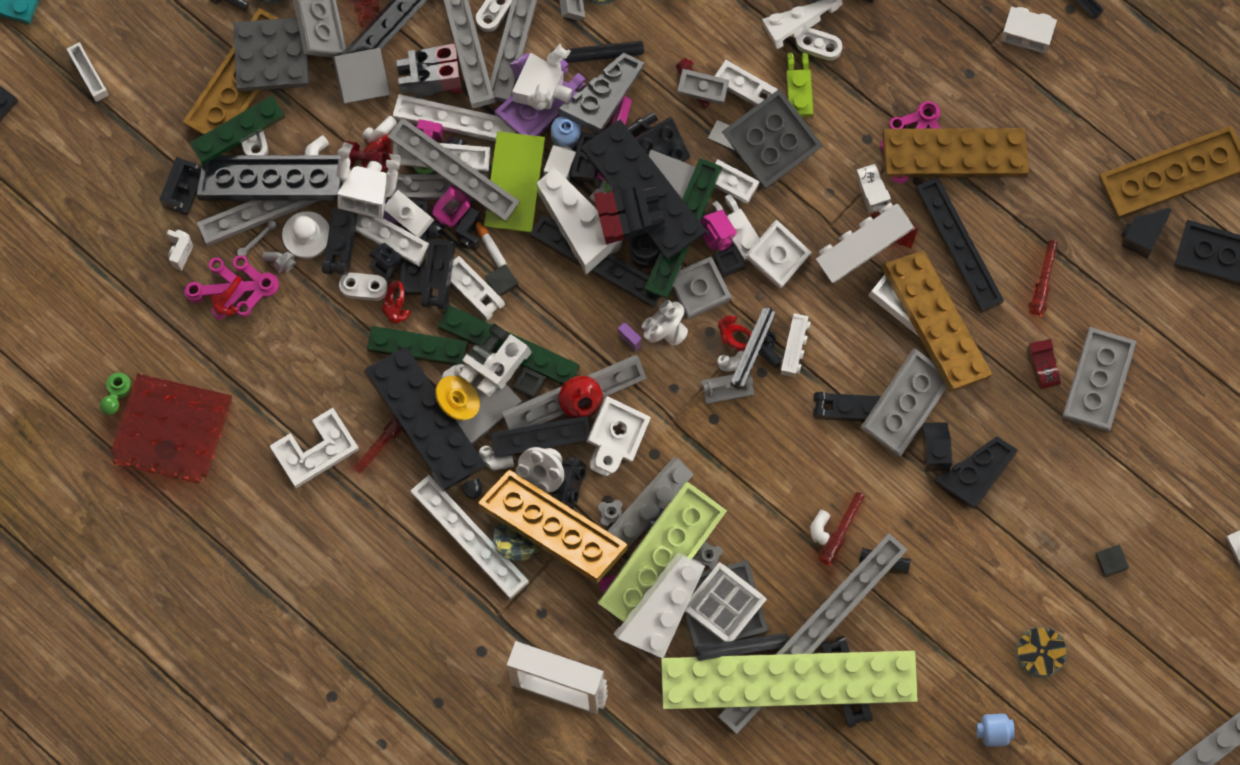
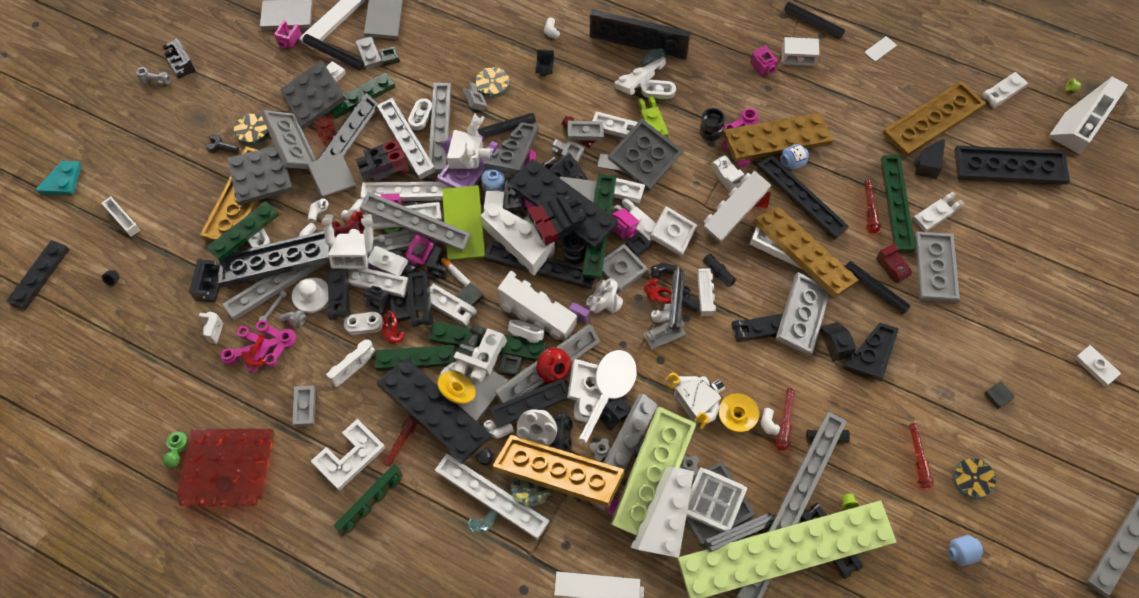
camera: 15 degrees left, 10 degrees down
none -> black hinge [102,270,120,286]
none -> light grey plate [292,385,316,427]
none -> white arm [307,199,329,223]
none -> white hinge [326,339,375,388]
none -> dark green plate [333,464,403,536]
none -> clear light blue arm [467,510,499,533]
none -> white wedge [498,271,577,341]
none -> white plate [508,320,544,343]
none -> light grey plate [552,140,585,164]
none -> white piece [579,350,636,443]
none -> black bracket [599,397,632,431]
none -> black arm [650,262,677,278]
none -> white torso [665,373,725,429]
none -> black wheel [699,108,725,141]
none -> black pin [702,253,737,287]
none -> yellow dish [718,393,759,432]
none -> dark pink window [750,45,778,77]
none -> light blue head [780,144,809,170]
none -> lime piece [842,494,859,510]
none -> black axle [845,261,911,314]
none -> white sticker [865,36,897,61]
none -> dark green plate [880,155,915,253]
none -> clear red pin [909,423,935,489]
none -> white hinge [913,192,964,232]

